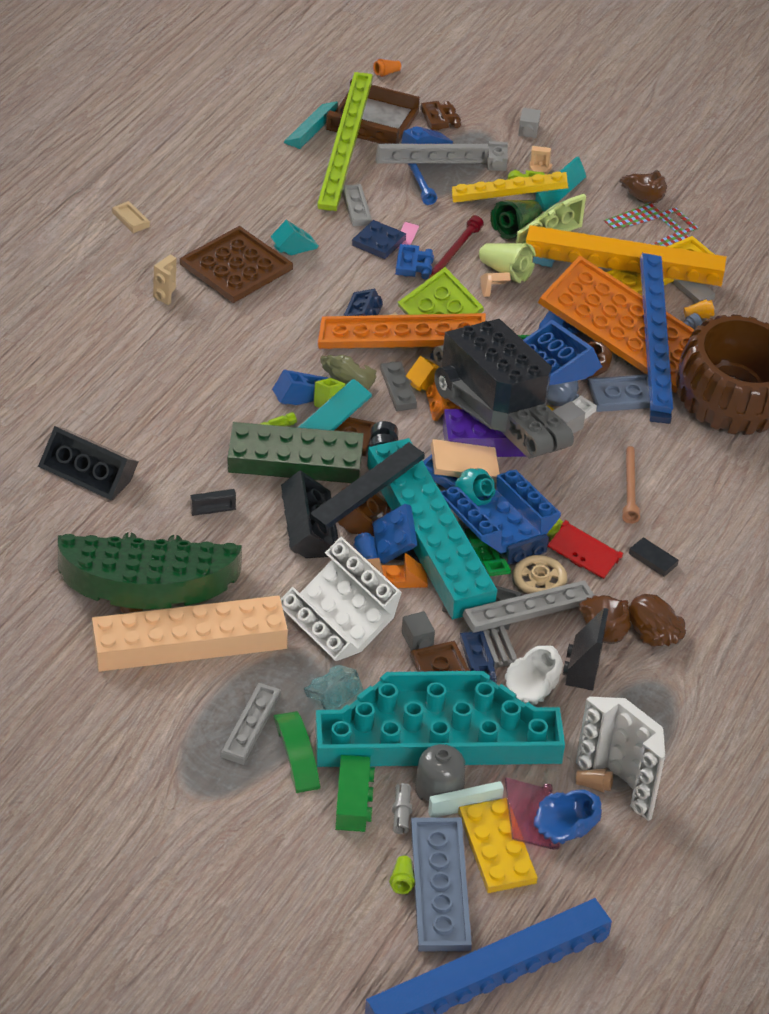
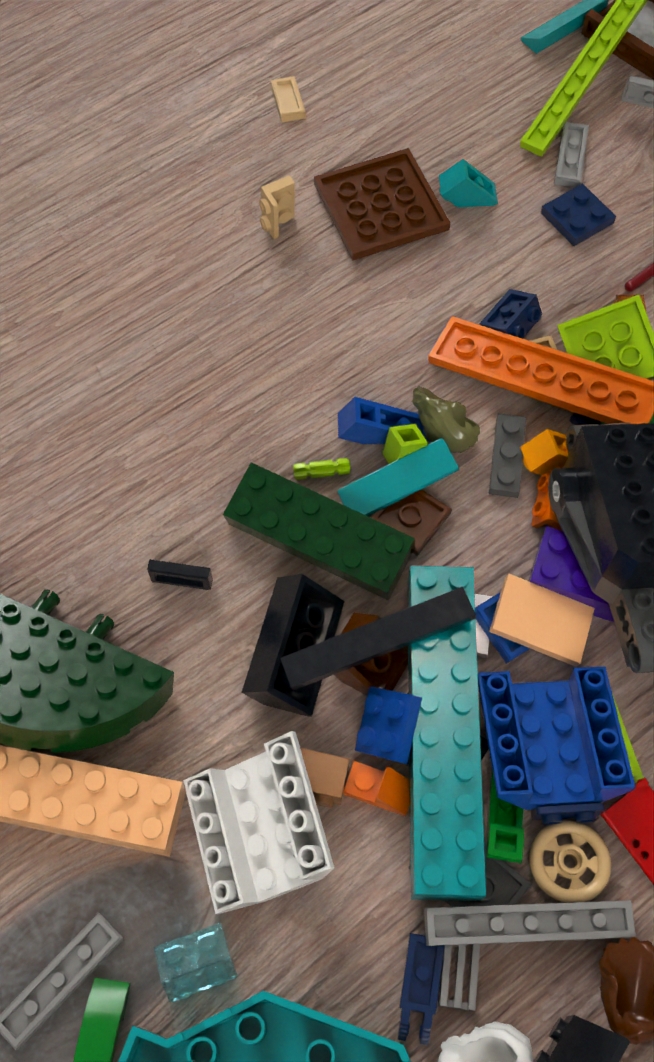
camera: 25 degrees right, 20 degrees up
black slope [38,426,139,500] -> none
blue cone [353,533,378,559] -> none
black wheel [370,421,398,447] -> none
blue plate [395,244,434,280] -> none
bright pink sticker [398,222,419,249] -> none
dark grey brick [401,611,435,651] -> none
reddish brown tile [410,640,470,672] -> none
teal plant [455,468,495,506] -> none

